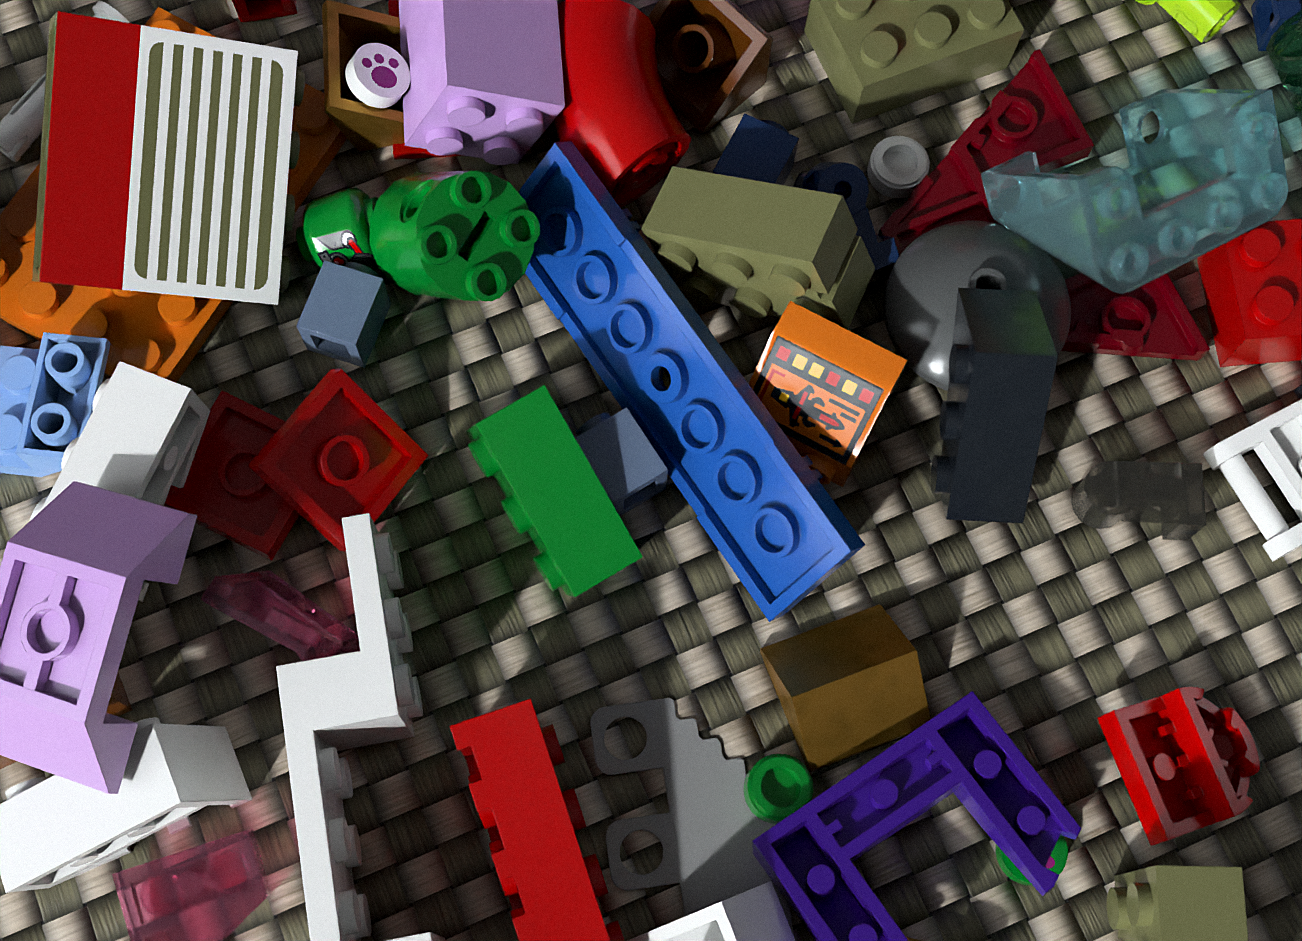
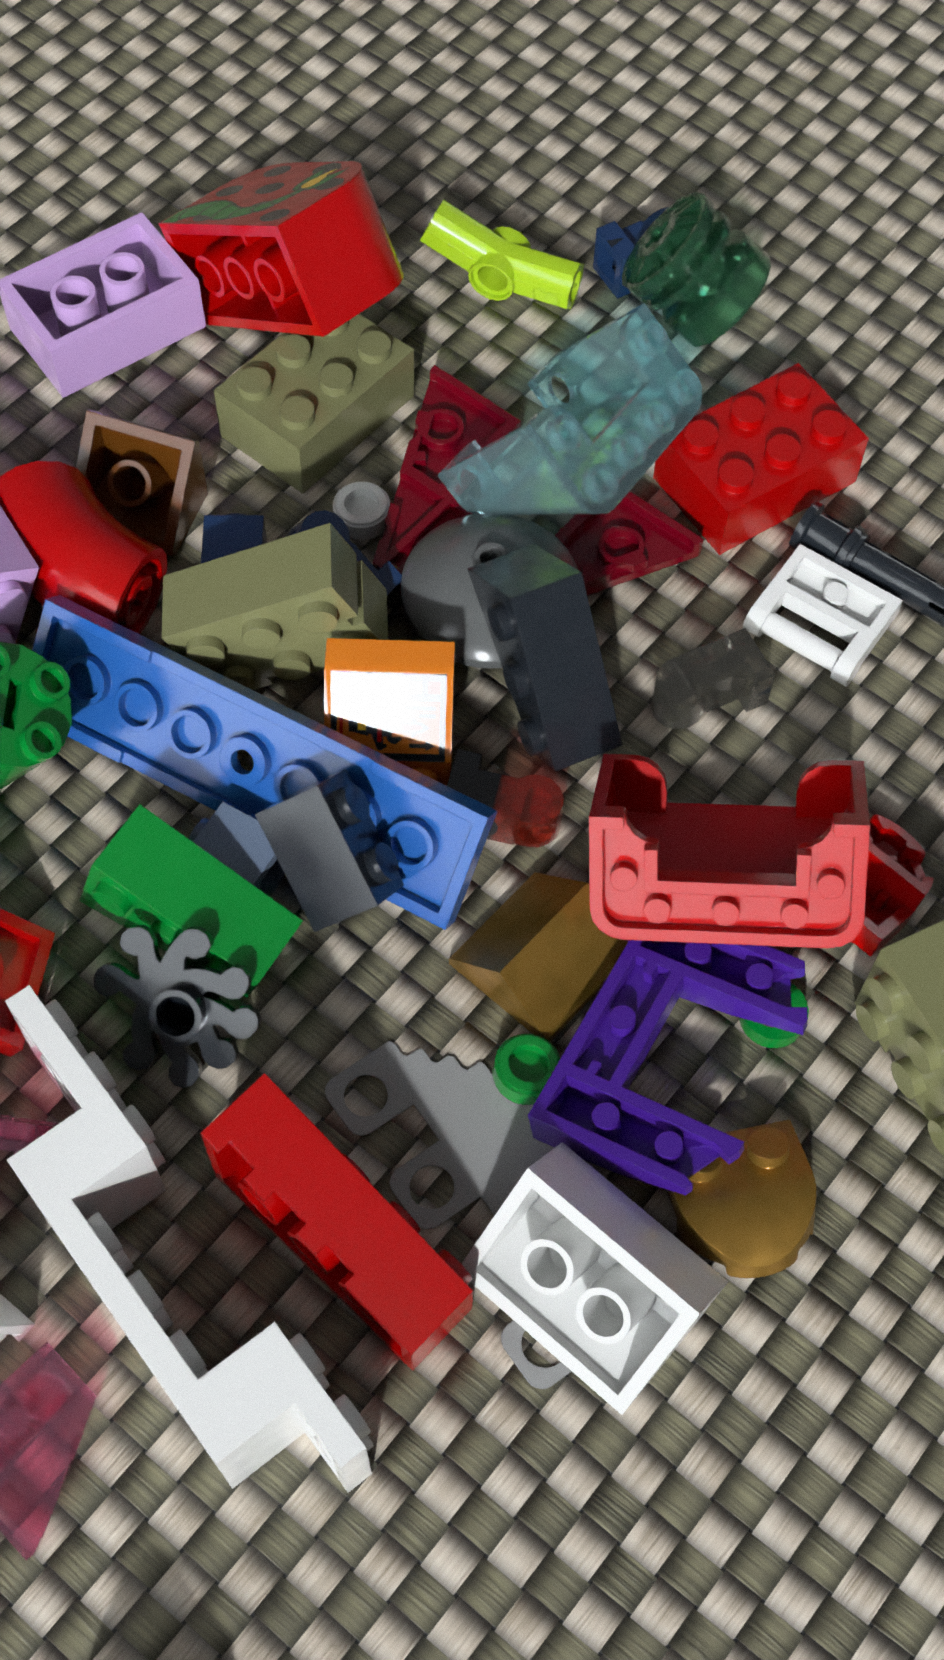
camera: 25 degrees left, 10 degrees down
none -> black animal [93,925,262,1088]
none -> black brick [255,769,404,932]
none -> clear red leg [447,749,563,847]
none -> red windscreen [589,754,870,948]

